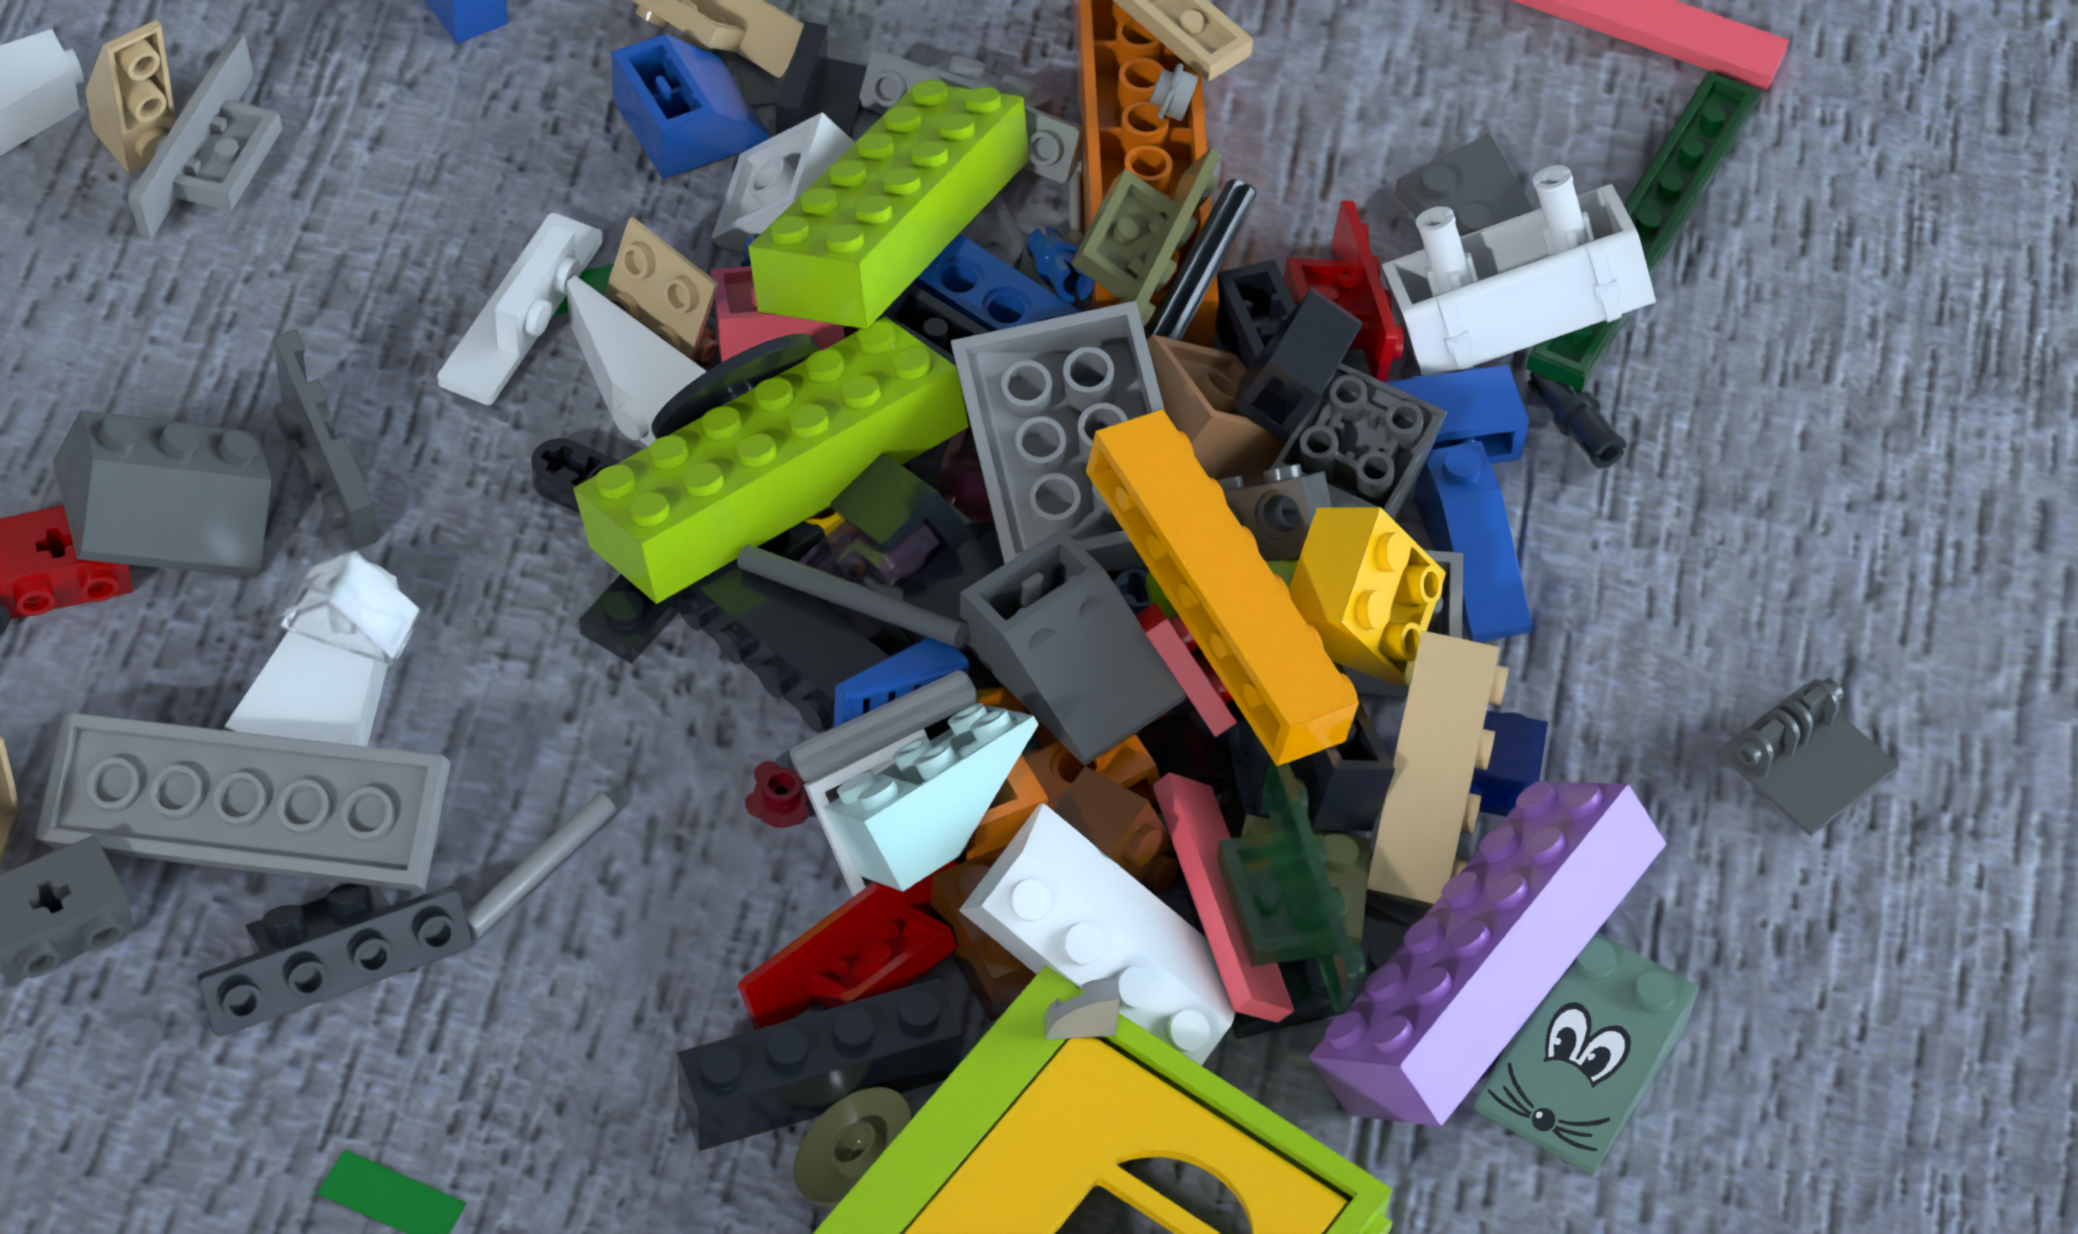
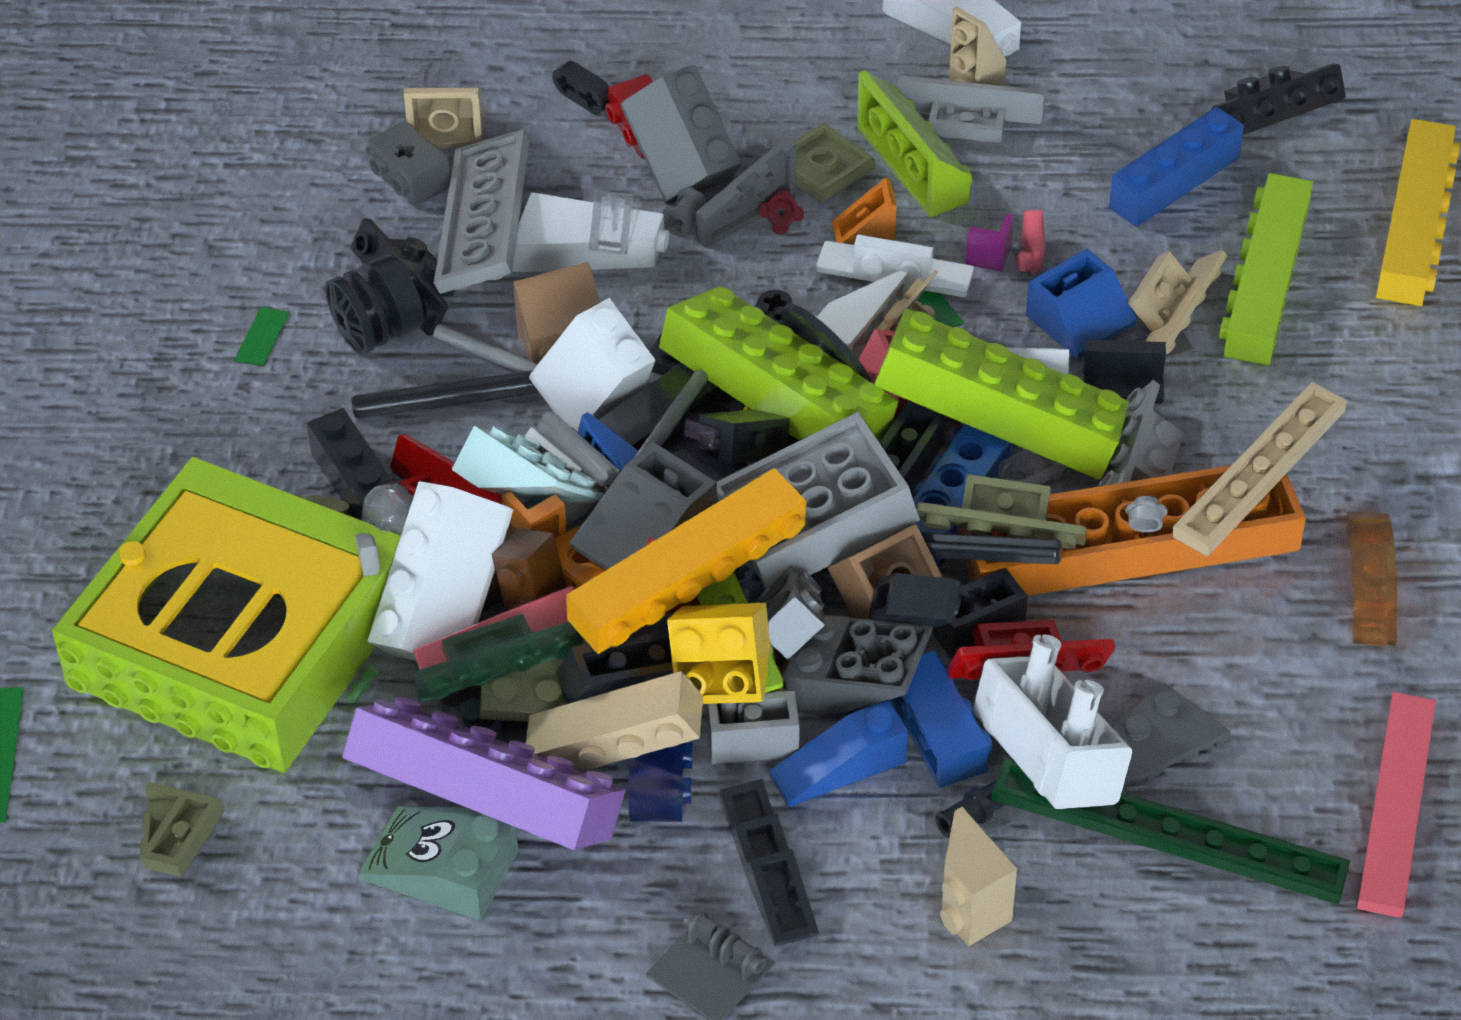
camera: 85 degrees right, 5 degrees down
none -> black wheel [325,253,424,355]
none -> black axle [351,370,540,419]
none -> clear head [362,483,414,535]
none -> medium nougat slope [513,262,600,364]
none -> white slope [529,298,656,432]
none -> dark grey bush [662,187,707,237]
none -> black slope [719,779,819,947]
none -> dark red plate [759,190,804,235]
none -> olive plate [794,123,875,203]
none -> orange slope [832,177,897,245]
none -> lime slope [857,70,973,217]
none -> tan slope [940,807,1017,947]
none -> magenta panel [965,213,1014,272]
none -> coral arm [1016,210,1046,275]

